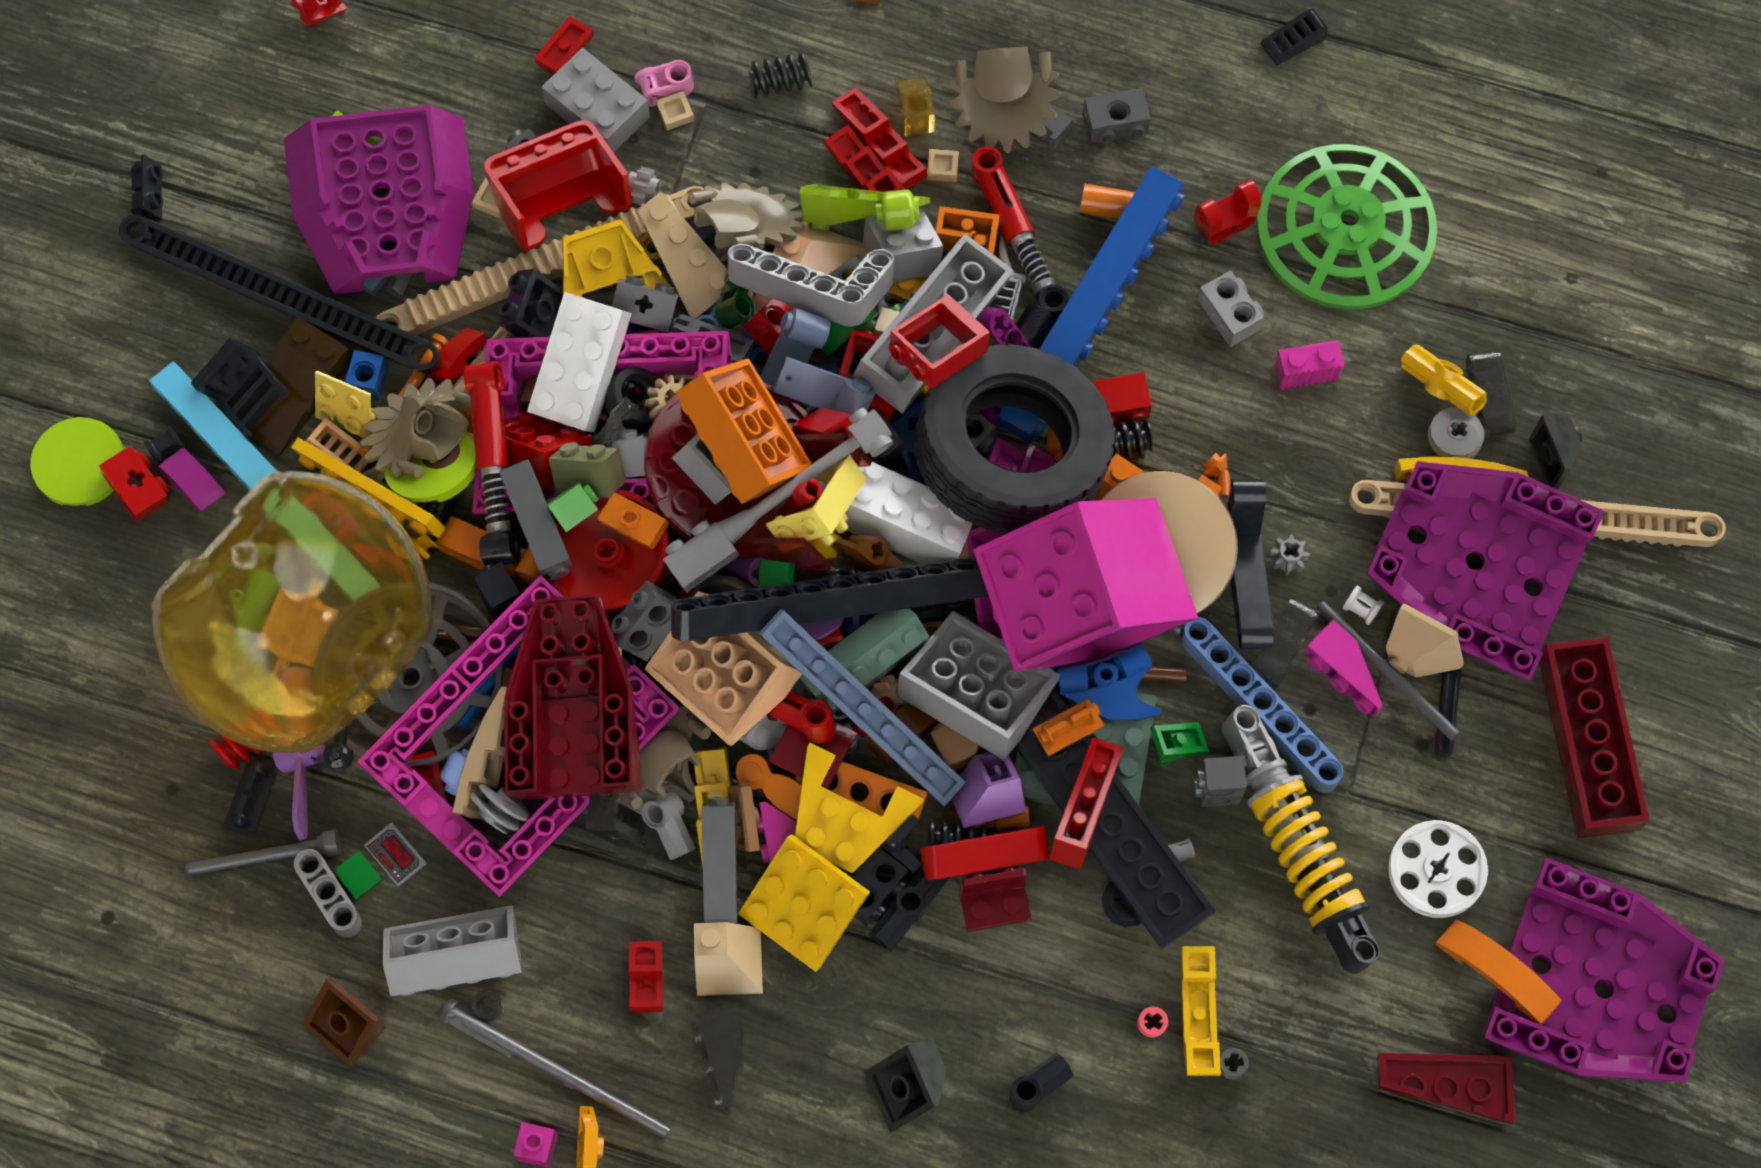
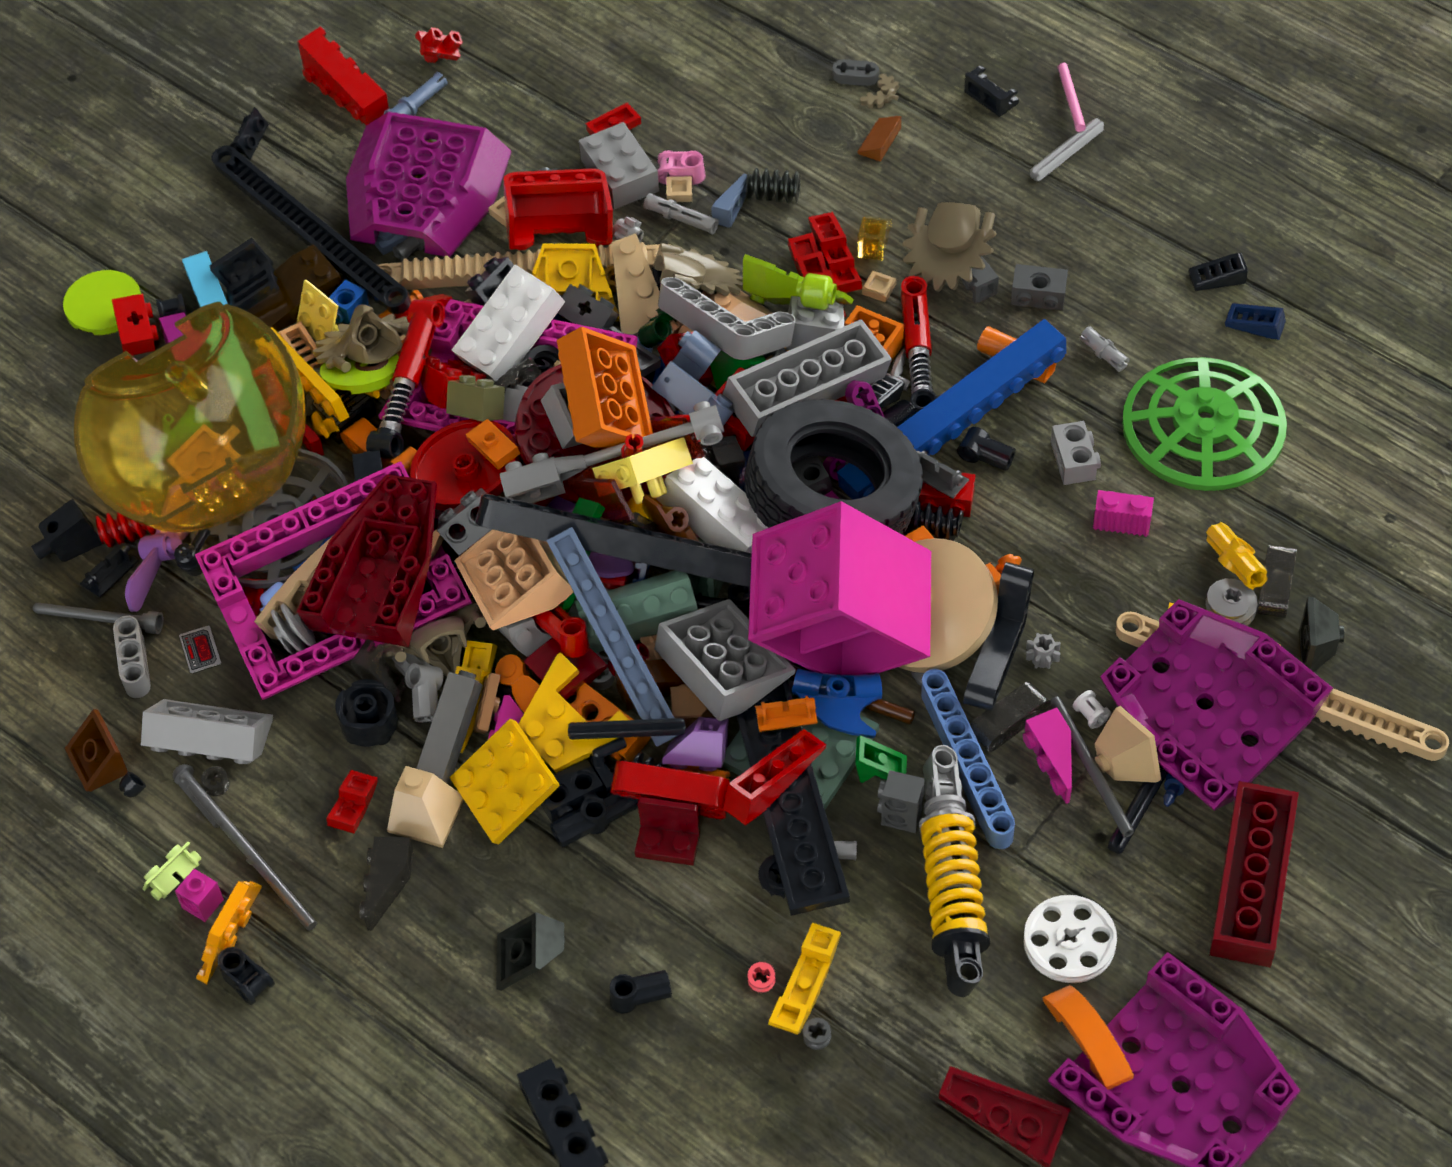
camera: 25 degrees right, 15 degrees down
green slope [334,851,383,901] -> none
dark grey brick [499,459,574,580] -> none
bright green brick [548,482,599,532] -> none
red window [889,294,990,389] -> none
red piece [1193,179,1262,245] -> none
none -> black torso [31,498,102,562]
none -> black hinge [119,772,146,798]
none -> yellowish green hinge [143,842,202,901]
none -> red wedge [298,26,389,126]
none -> black brick [335,679,398,747]
none -> sand blue pin [384,72,447,116]
none -> black axle [568,718,685,740]
none -> light grey pin [644,193,719,235]
none -> sand blue slope [711,174,747,228]
none -> dark grey hinge [917,451,969,499]
none -> black piece [957,427,1016,471]
none -> light grey pin [1080,326,1130,372]
none -> dark blue bar [1163,772,1186,807]
none -> dark blue slope [1225,303,1286,340]

